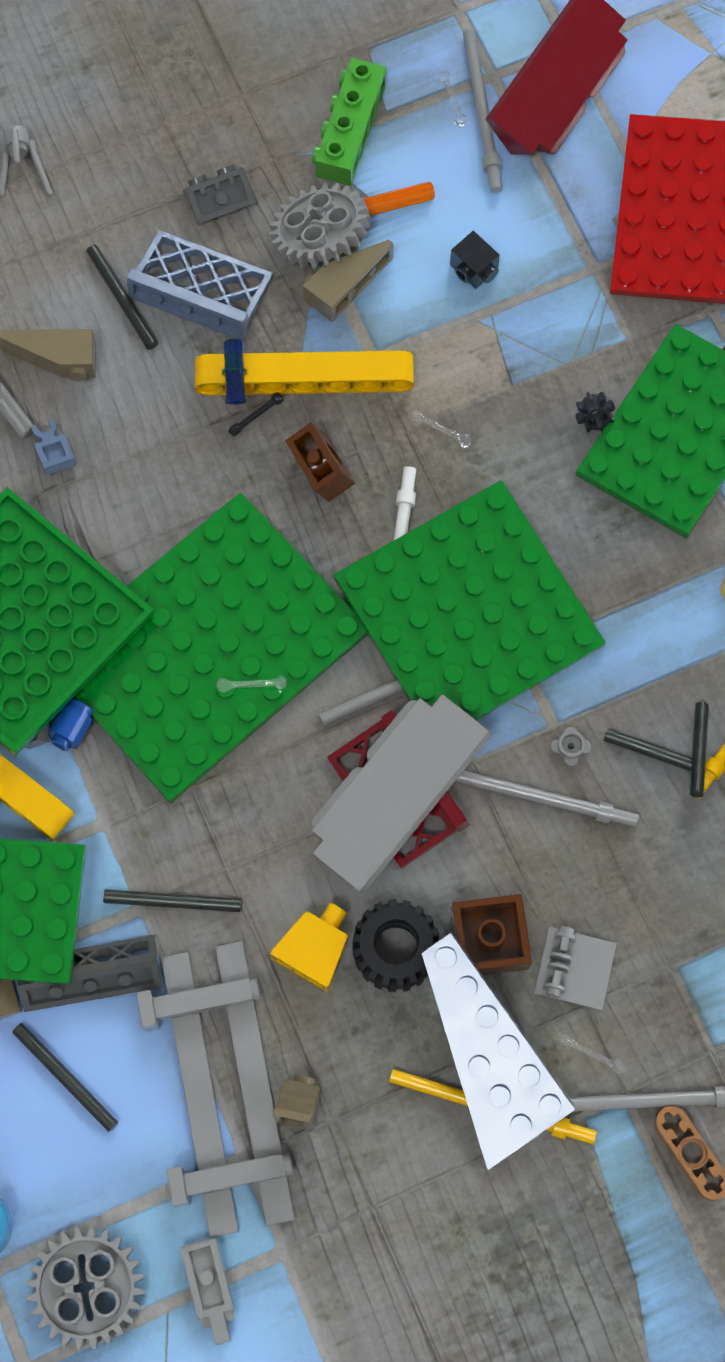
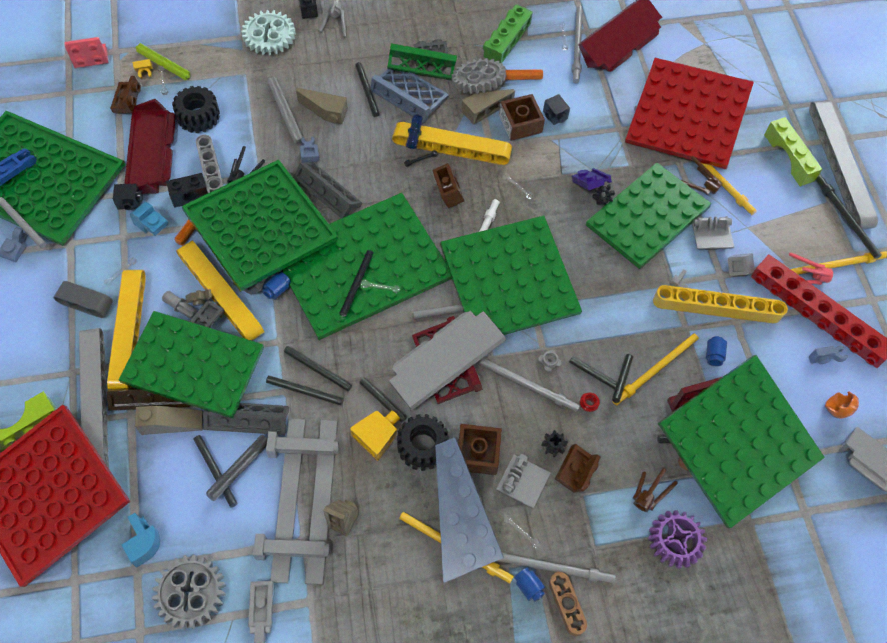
camera: 10 degrees right, 10 degrees down
none -> dark grey axle [206,435,267,501]
none -> pearl dark grey bar [284,346,352,392]
none -> dark grey fence [293,162,362,218]
none -> black bar [339,250,374,317]
none -> pearl dark grey bar [360,378,407,423]
none -> green fence [387,43,457,81]
none -> reddish brown brick [499,94,545,141]
none -> blue brick [514,567,546,602]
none -> black gear [541,430,568,457]
none -> reddish brown bracket [555,444,601,493]
none -> dark purple plate [572,168,612,190]
none -> red plate [580,392,600,412]

